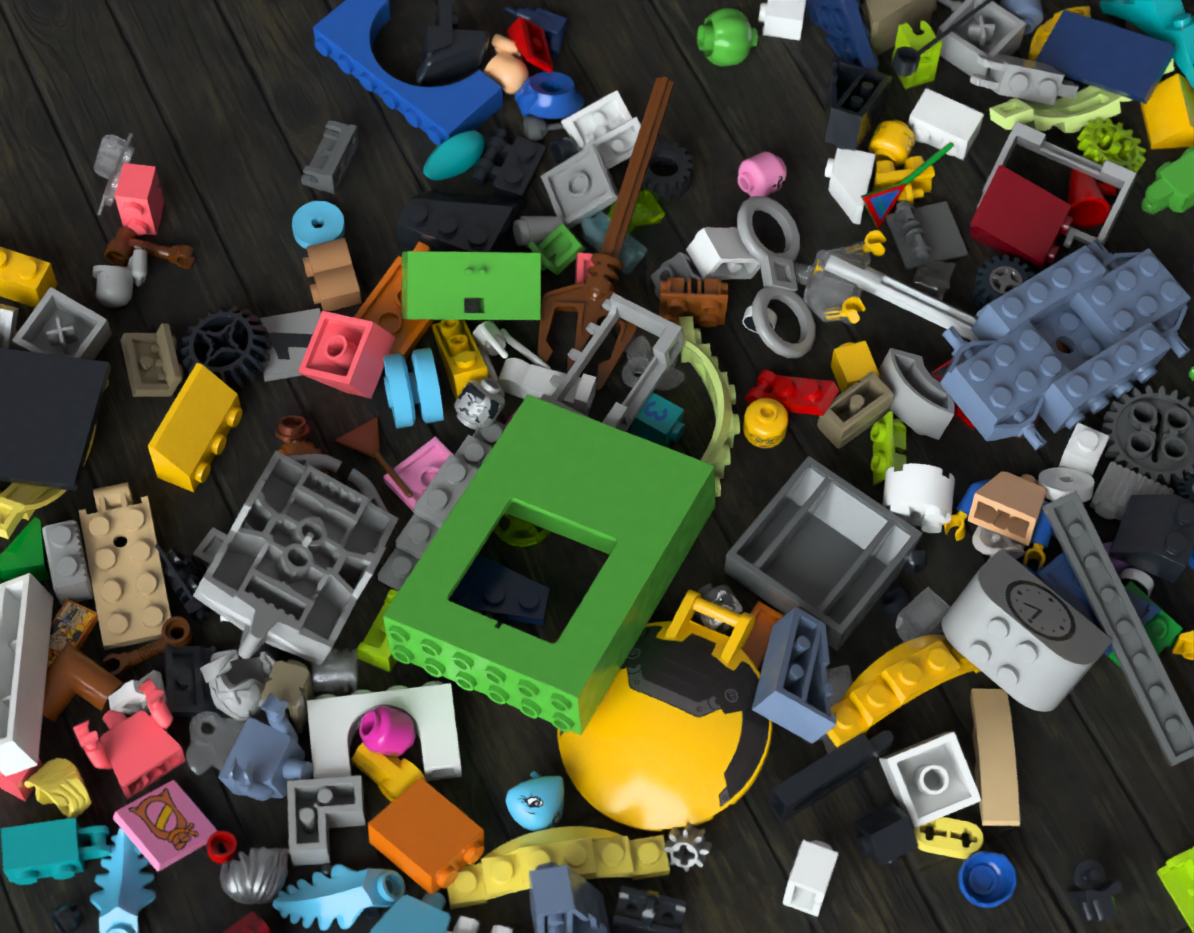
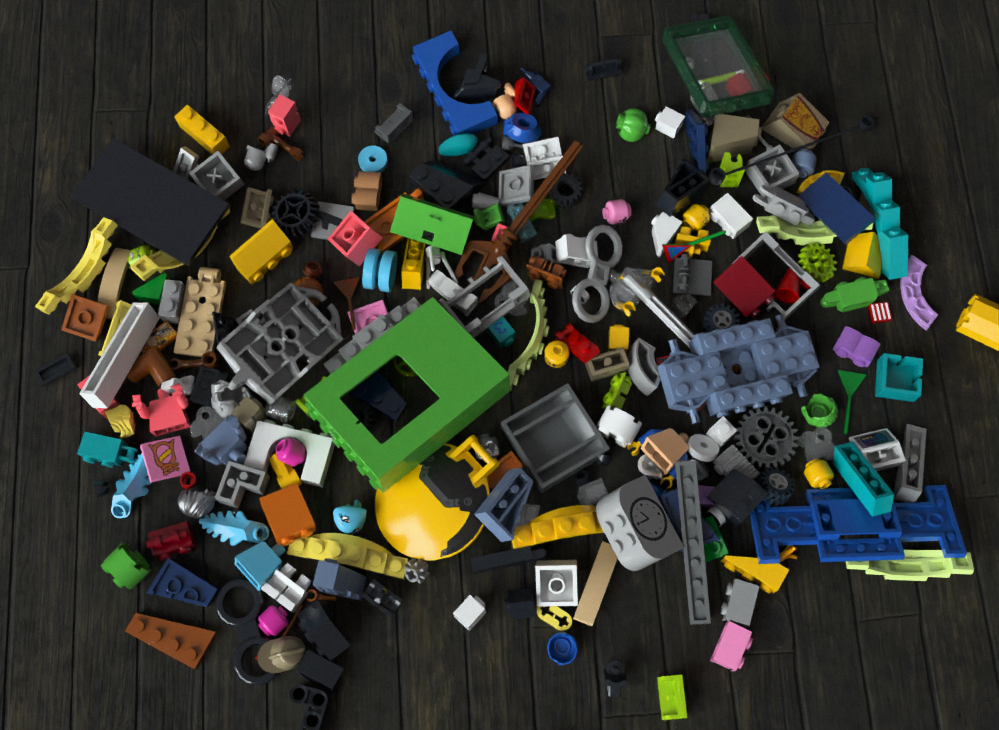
camera: 25 degrees right, 10 degrees up
light grey head [454,378,505,430] -> none

